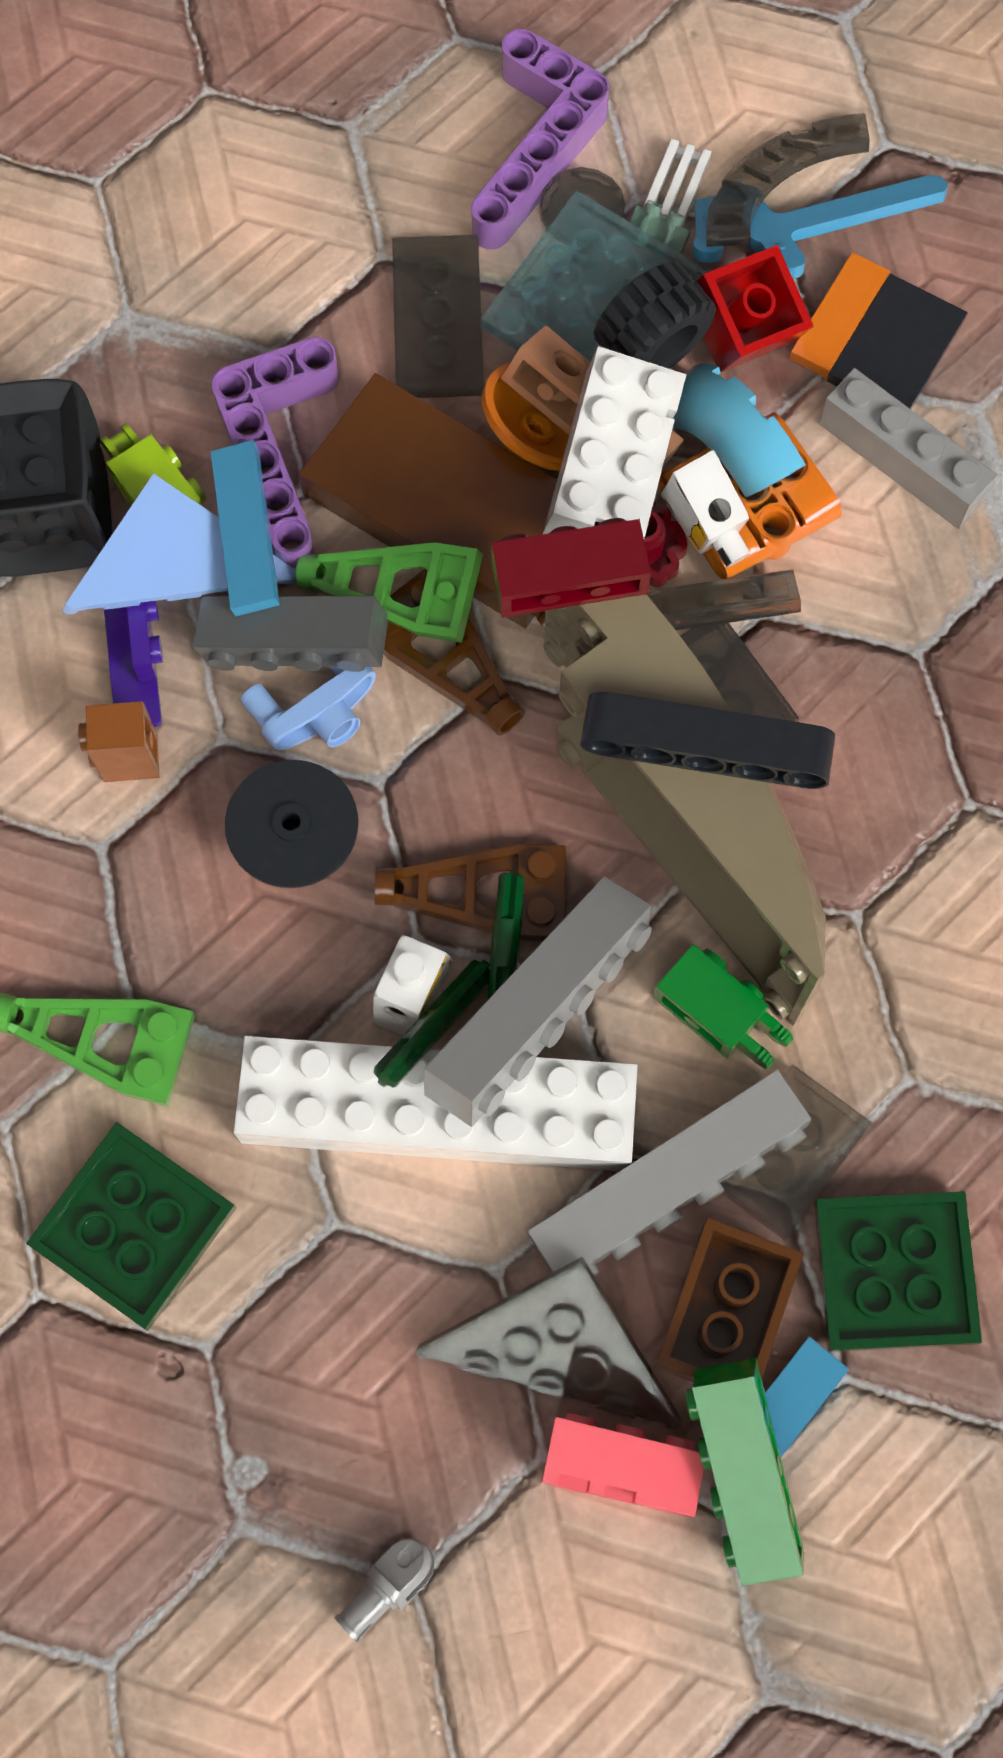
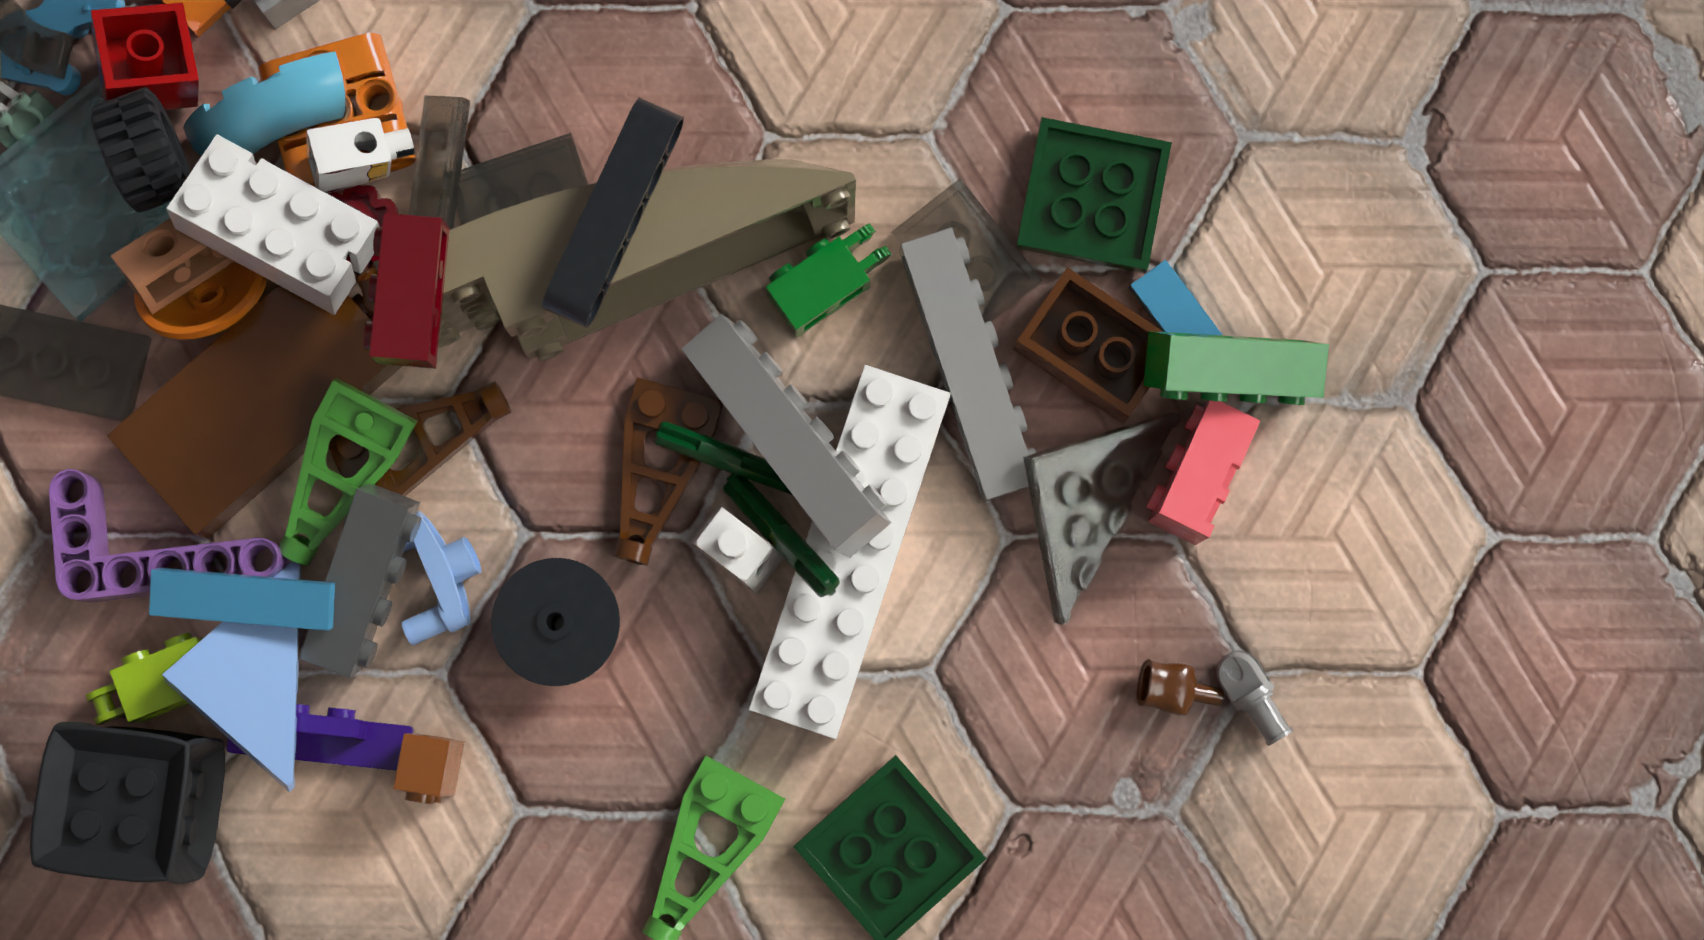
camera: 80 degrees left, 10 degrees up
none -> reddish brown piece [1136,659,1224,716]

